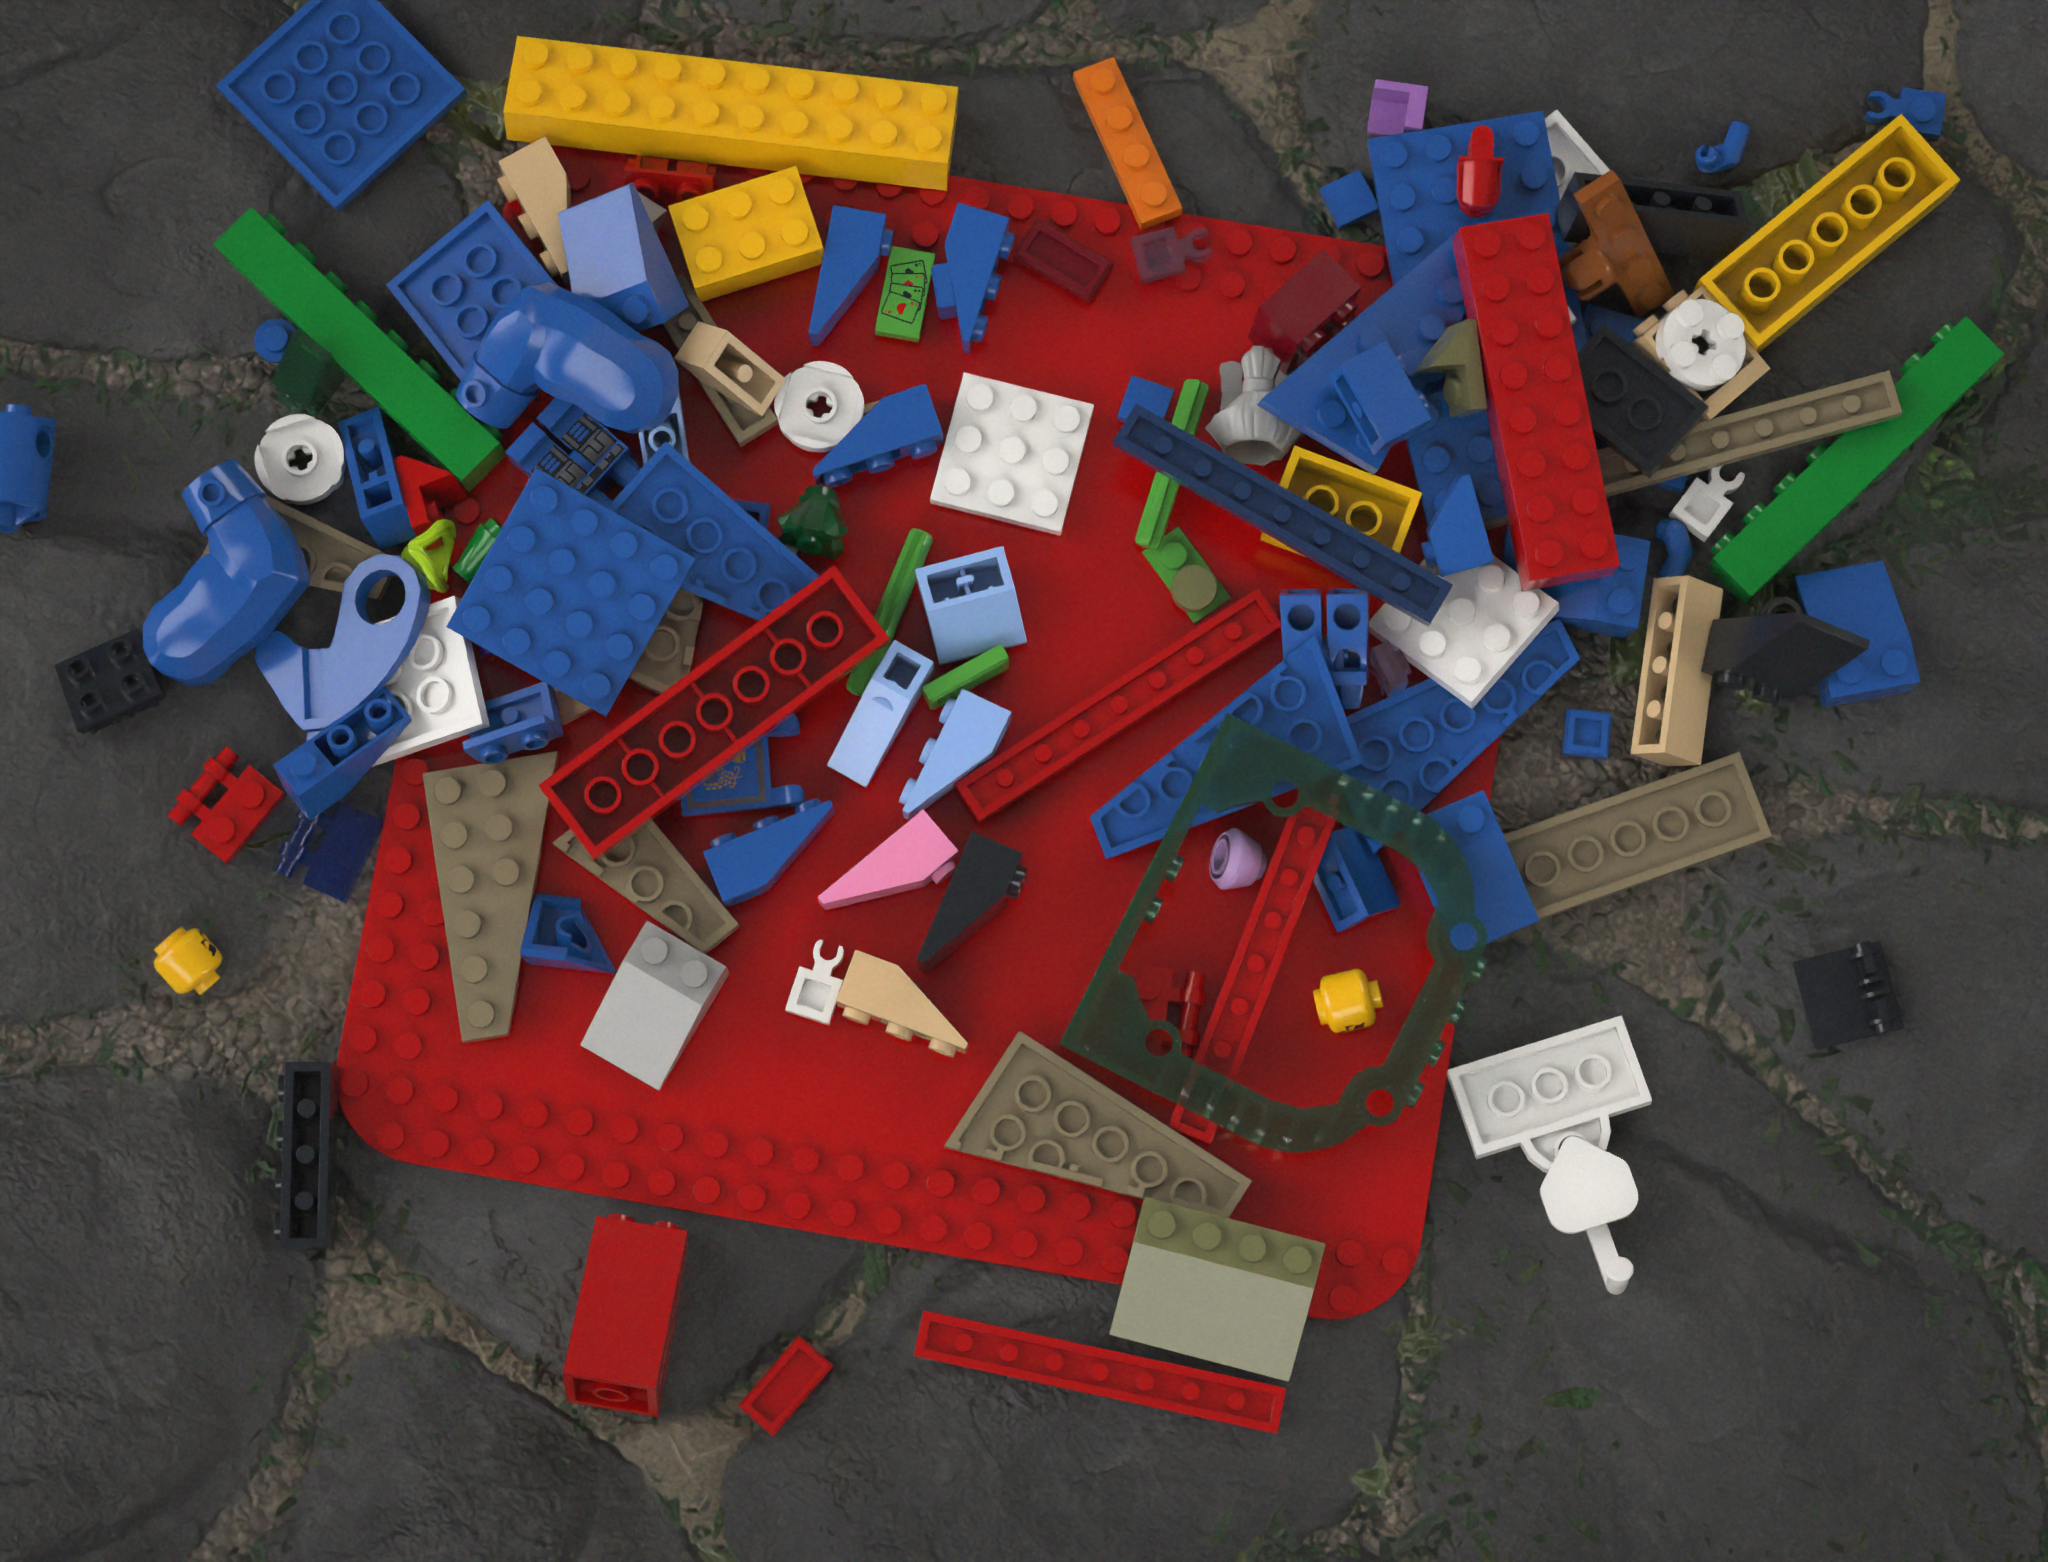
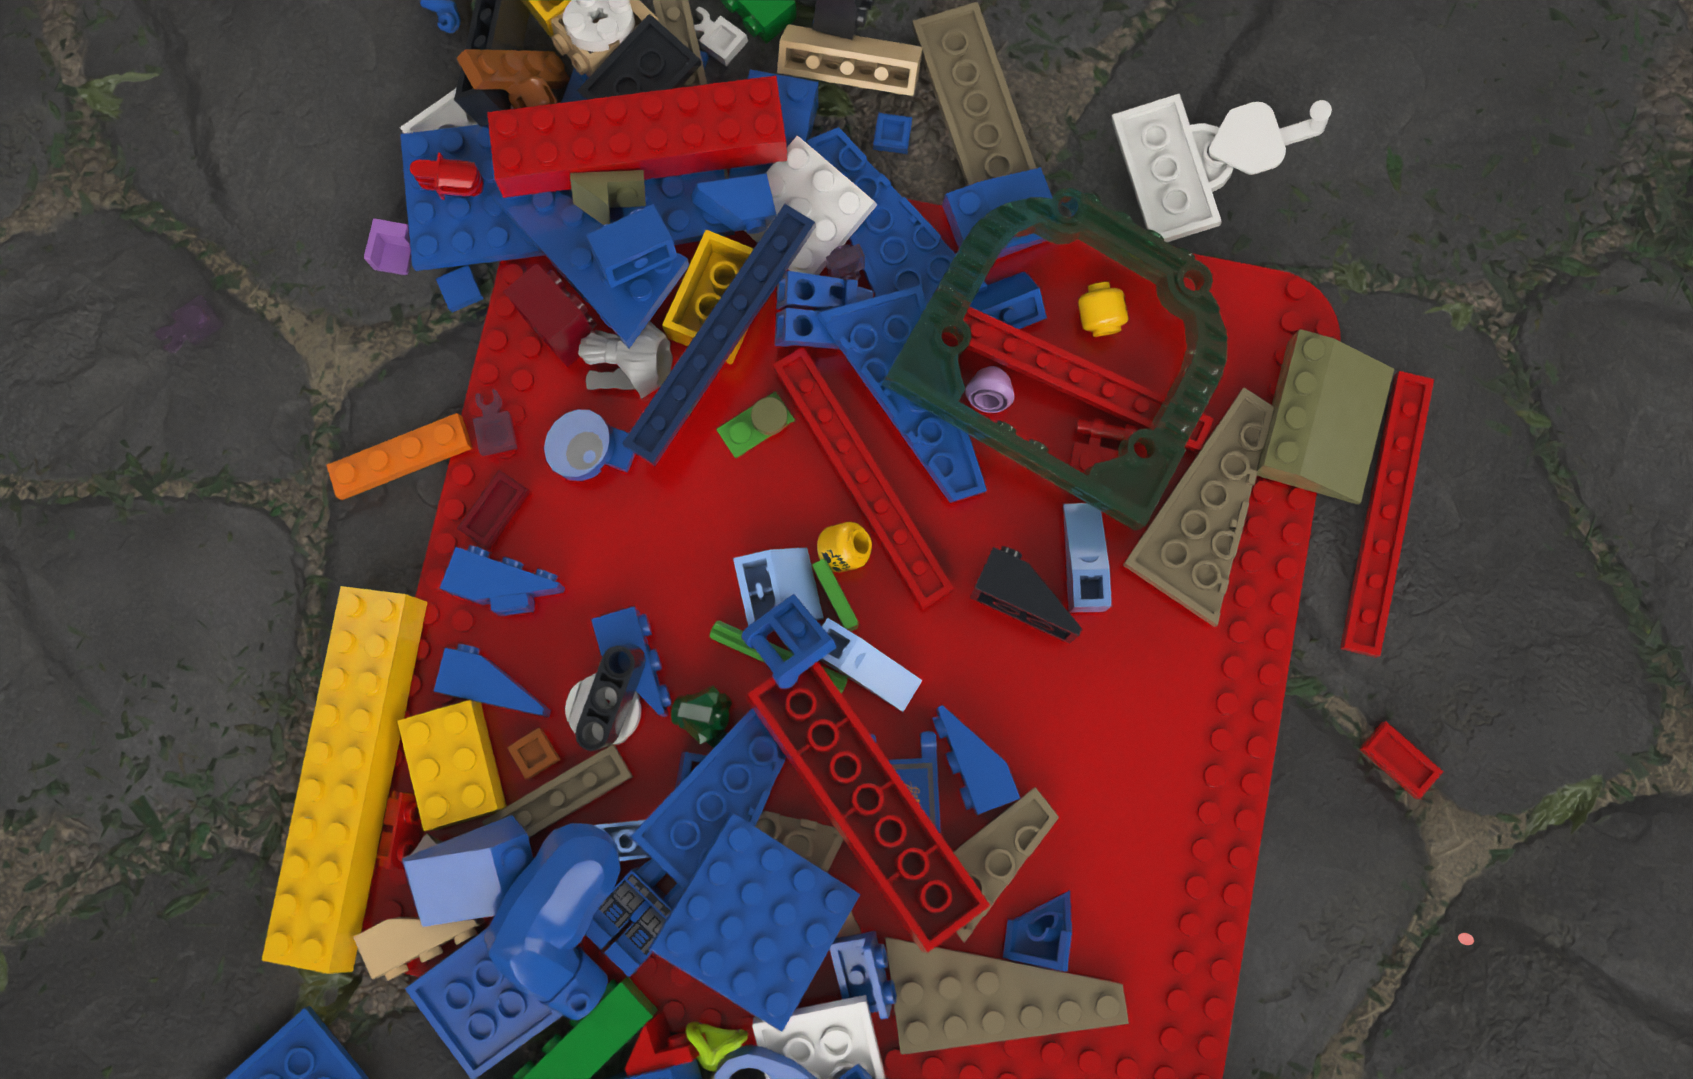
camera: 85 degrees left, 0 degrees up
green cone [452,517,503,583] -> none
red slope [563,1214,688,1417] -> none
light grey slope [580,921,730,1092] -> none
tan slope [674,321,786,416] -> none
white plate [785,939,844,1026] -> none
bright pink slope [818,809,959,910] -> none
tan slope [836,950,968,1057] -> none
bright green tile [875,246,936,343] -> none
light blue slope [899,689,1012,820] -> none
white plate [930,372,1094,536] -> none
bright green axle [1135,379,1210,550] -> none
blue arm [1654,518,1694,578] -> none
none -> dark orange plate [507,728,561,780]
none -> tile [544,409,615,481]
none -> black beam [575,643,646,751]
none -> blue plate [742,594,837,689]
none -> yellow head [817,522,872,572]
none -> medium blue slope [1063,503,1112,613]
none -> coral piece [1458,931,1474,945]

